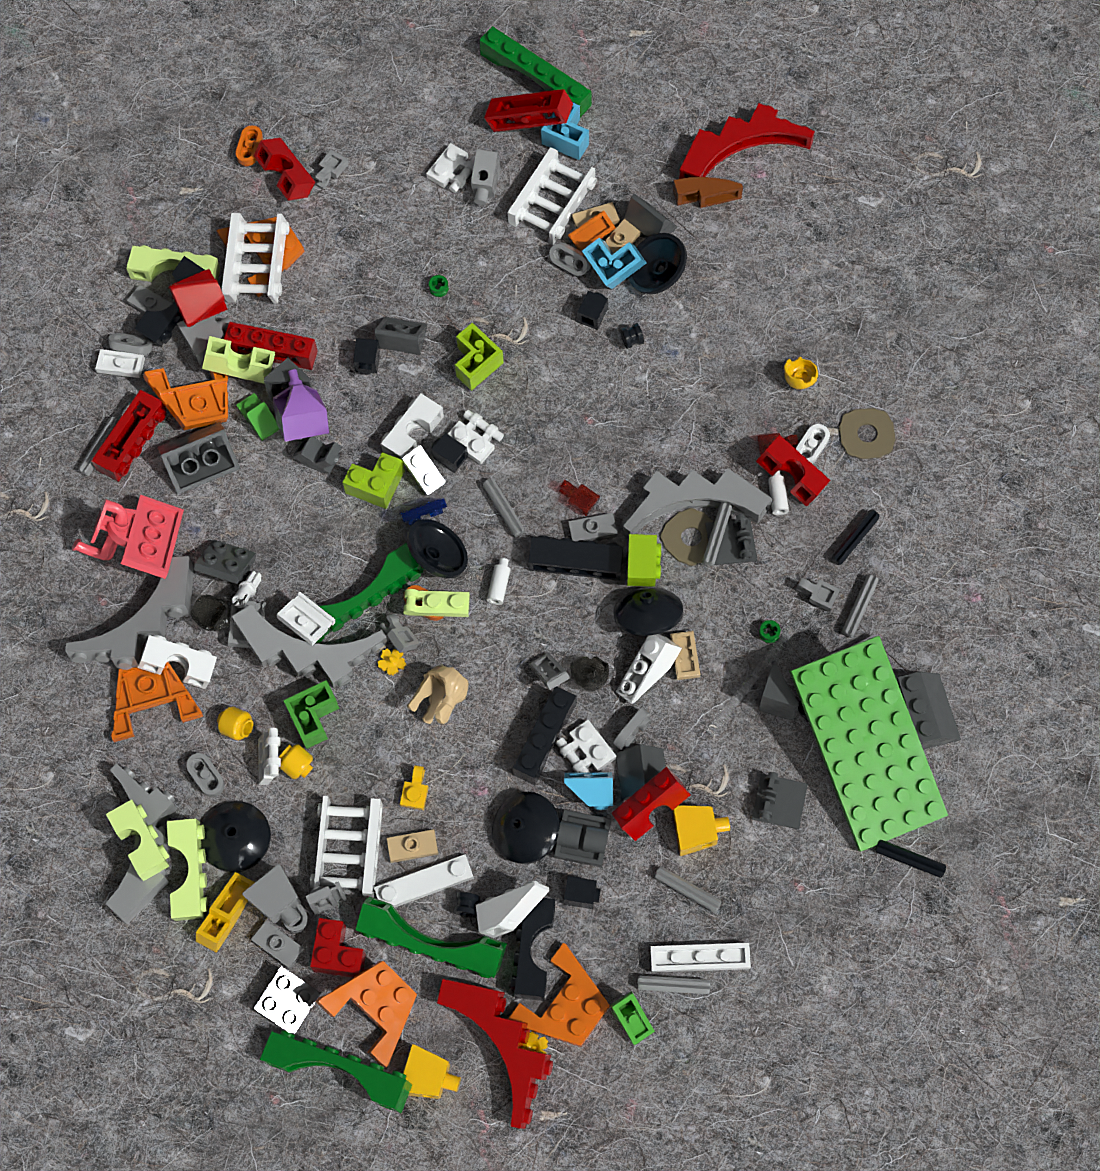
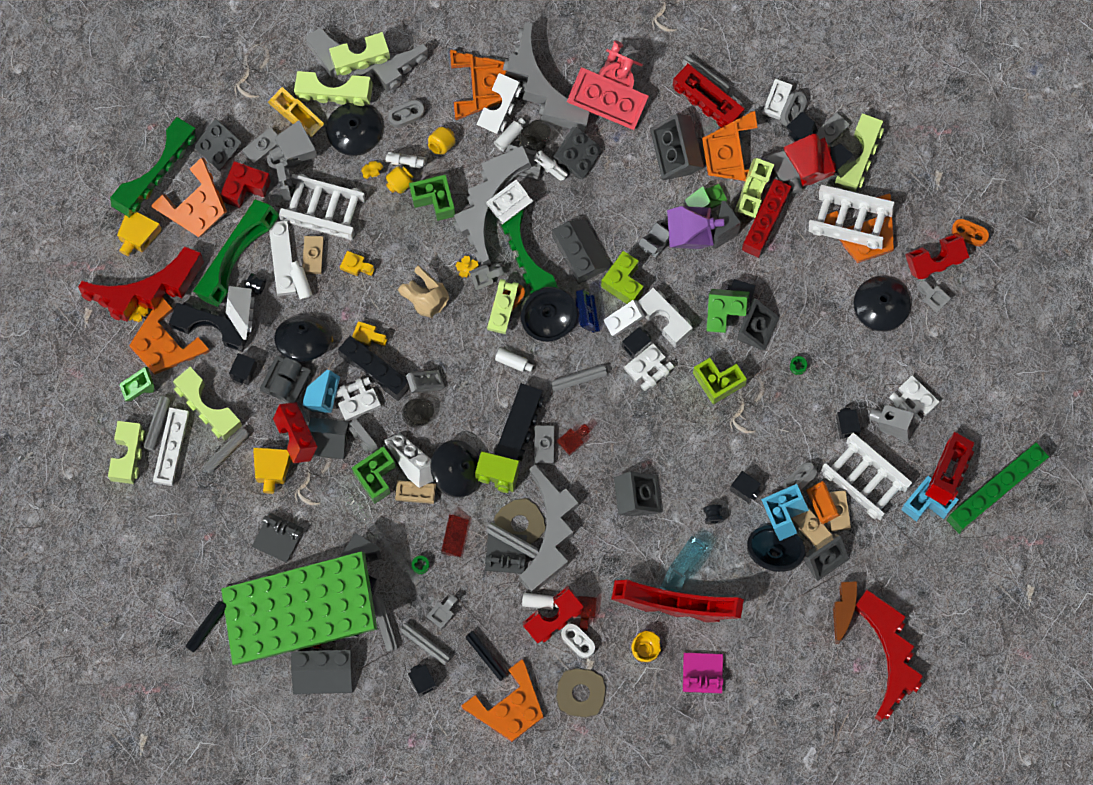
camera: 100 degrees right, 5 degrees up
none -> yellowish green arch [108,421,145,484]
none -> yellowish green arch [173,367,242,441]
none -> white cylinder [290,261,313,300]
none -> yellow plate [352,321,387,346]
none -> bright green brick [352,446,396,504]
none -> yellow plant [361,161,383,179]
none -> black brick [408,664,437,698]
none -> clear red slope [441,514,469,558]
none -> orange wing [461,660,543,742]
none -> white cylinder [494,118,526,152]
none -> dark grey slope [552,219,611,284]
none -> red arch [611,580,744,623]
none -> dark grey slope [614,471,662,516]
none -> clear light blue slope [660,536,708,593]
none -> dark pink hinge [683,653,723,694]
none -> bright green brick [707,289,749,333]
none -> black brick [836,408,861,439]
none -> black dish [853,276,911,332]

